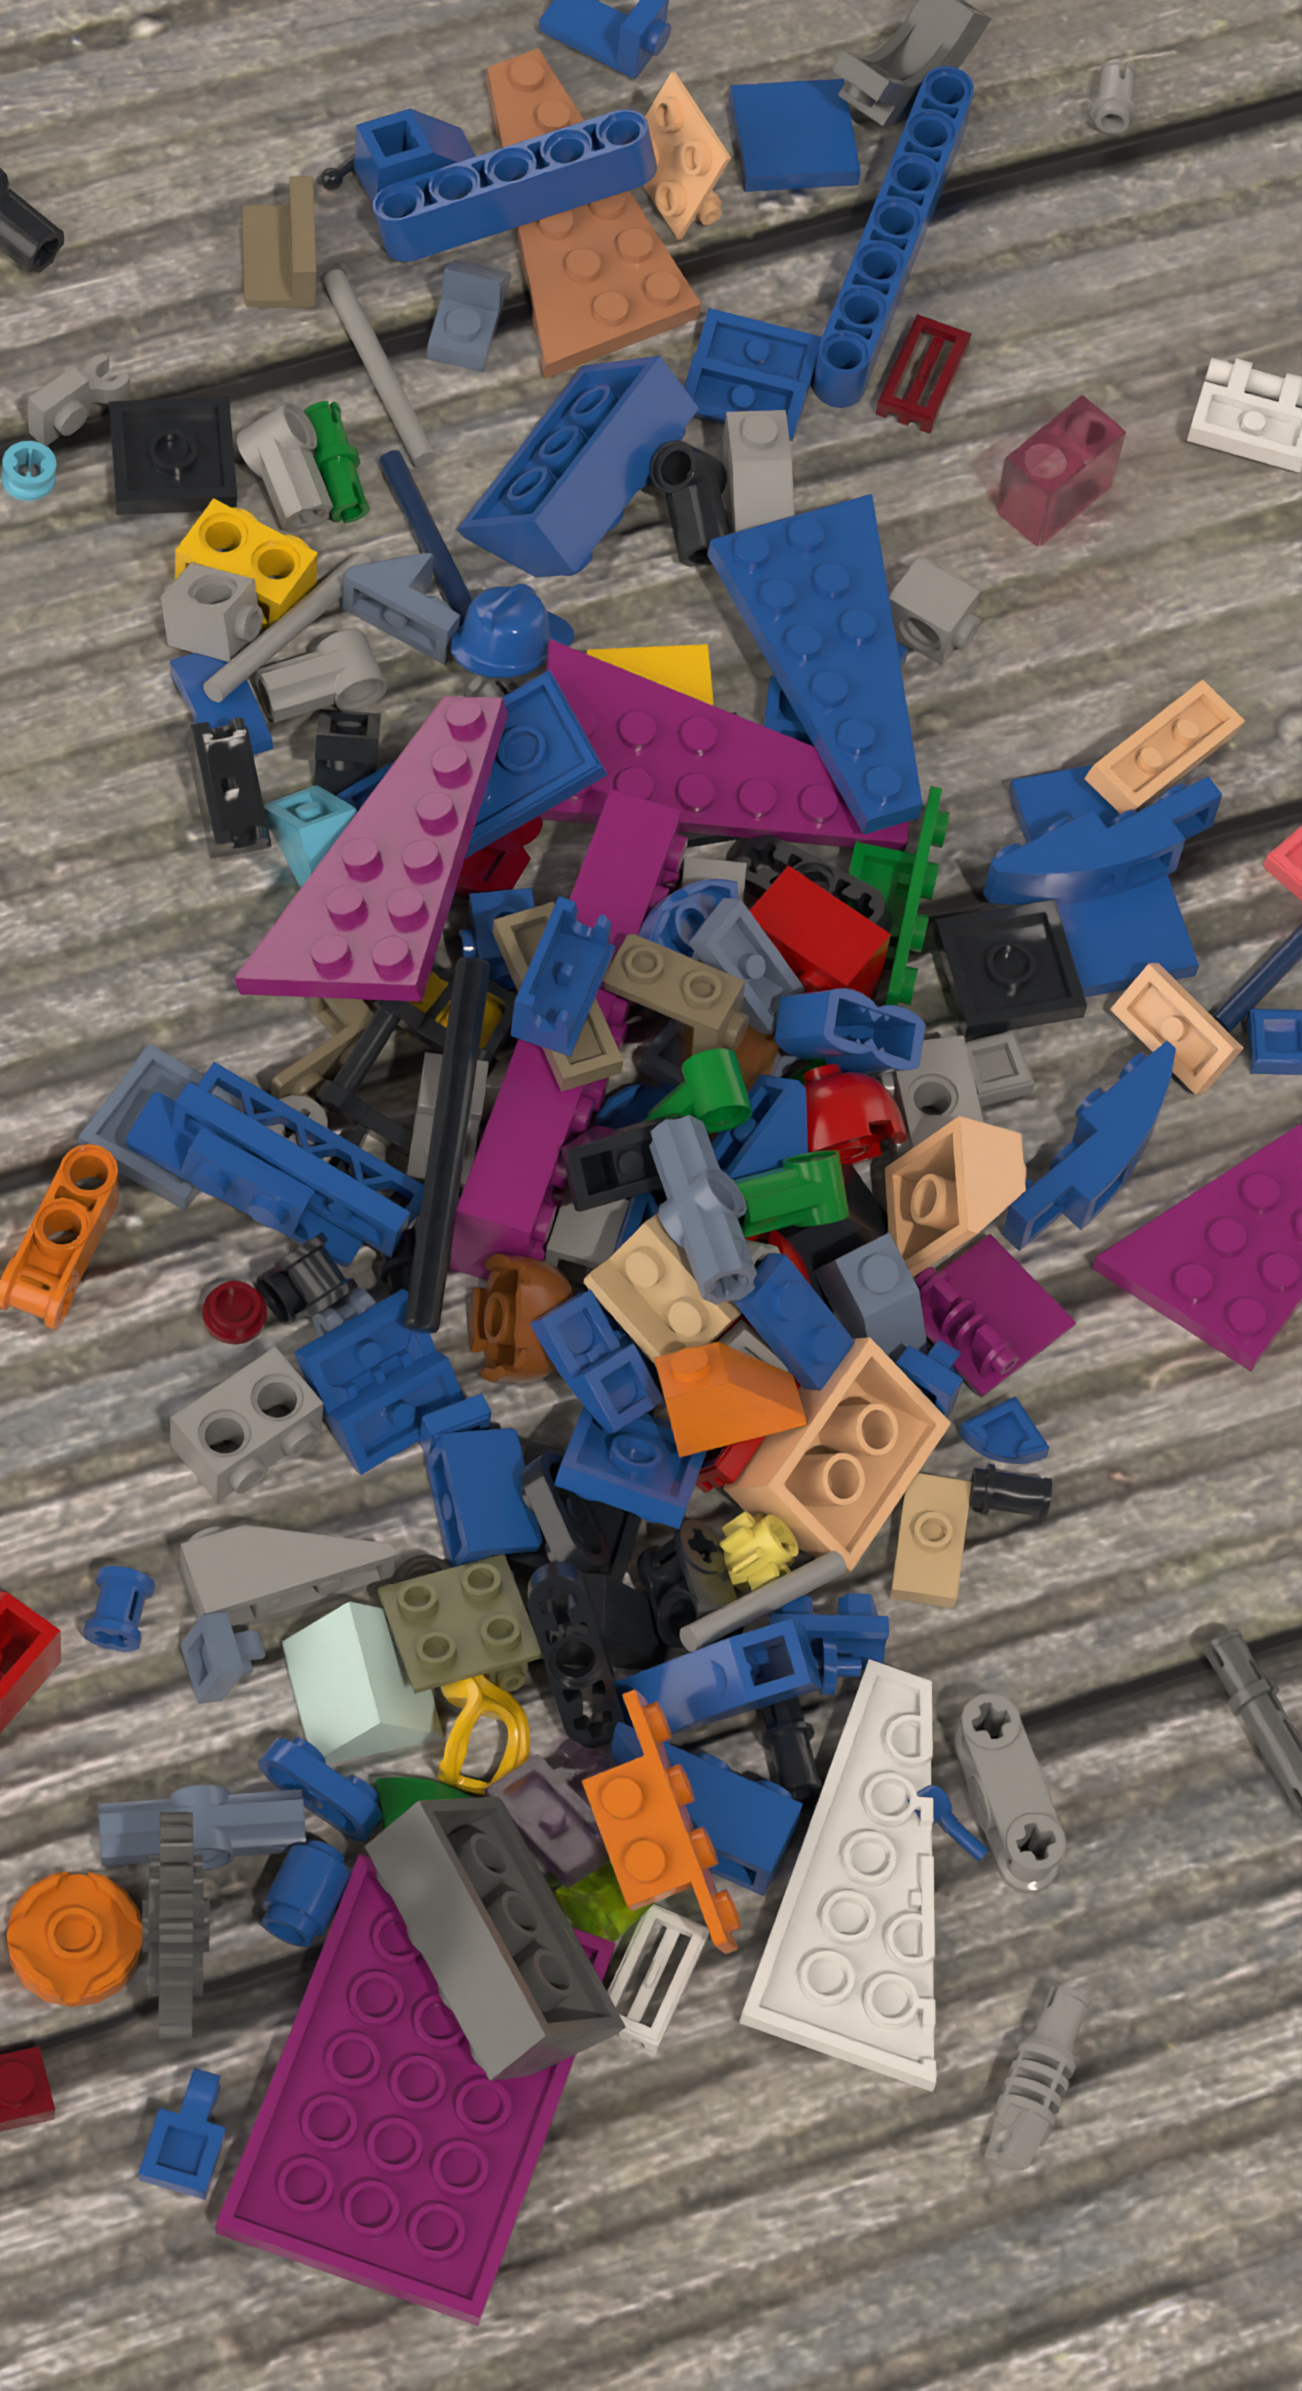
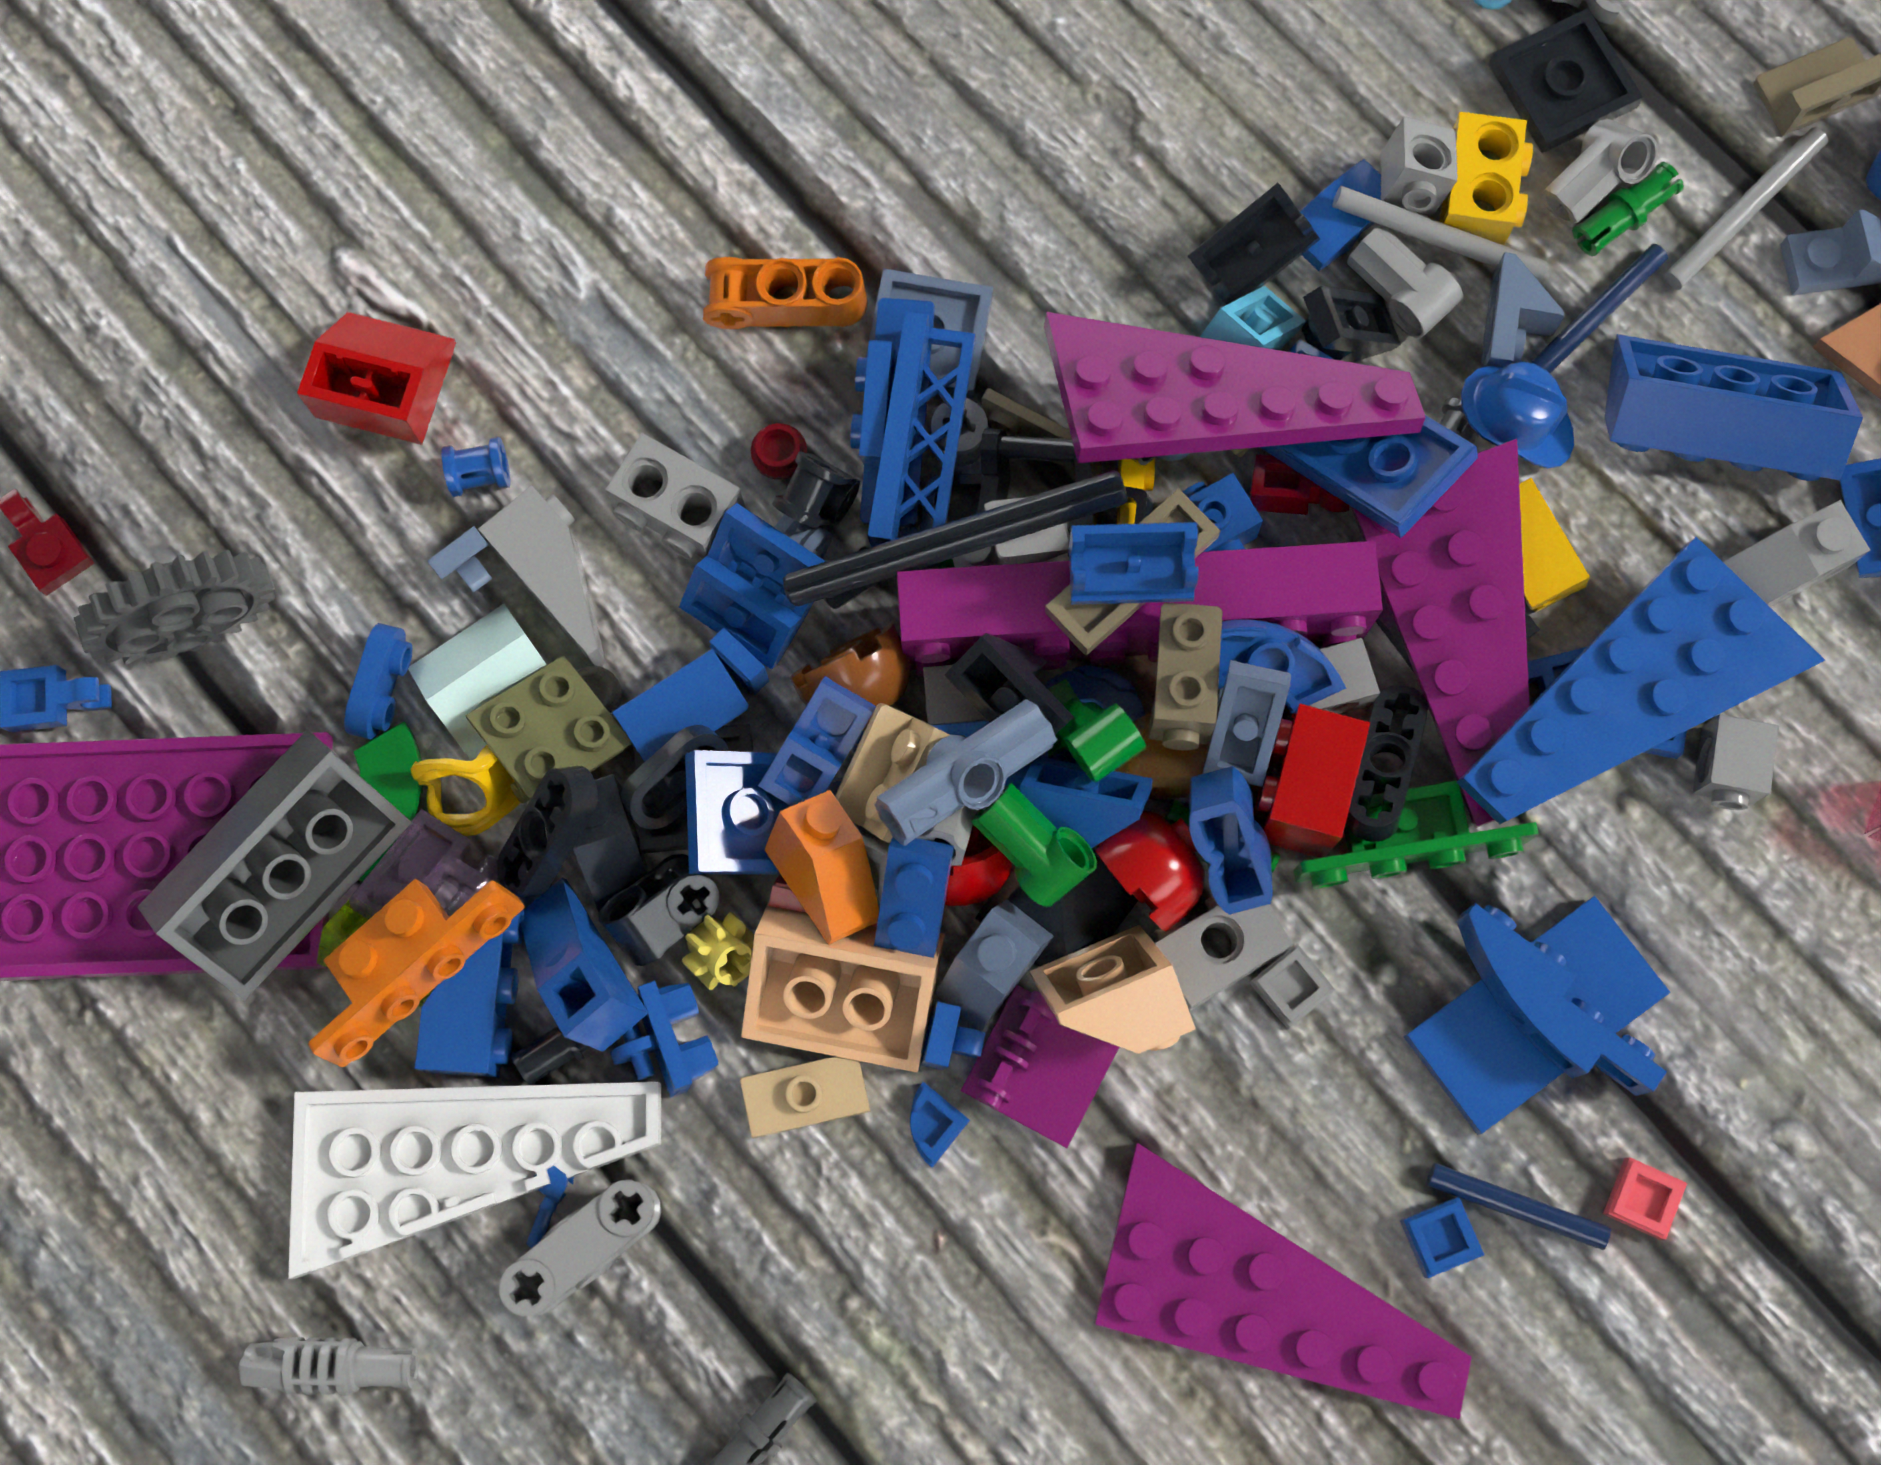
camera: 80 degrees right, 15 degrees up
orange tile [7,1871,142,2007] -> none
sand blue piece [98,1785,306,1870] -> none
blue brick [261,1840,351,1947] -> none
white tile [607,1904,710,2054] -> none
black piece [650,440,730,567] -> none
light grey bar [680,1551,846,1652] -> none
black plate [933,899,1087,1038] -> none
black pin [969,1463,1052,1519] -> none
blue slope [1001,1041,1176,1251] -> none
light nougat plate [1084,679,1245,814] -> none
light nougat plate [1110,963,1244,1095] -> none

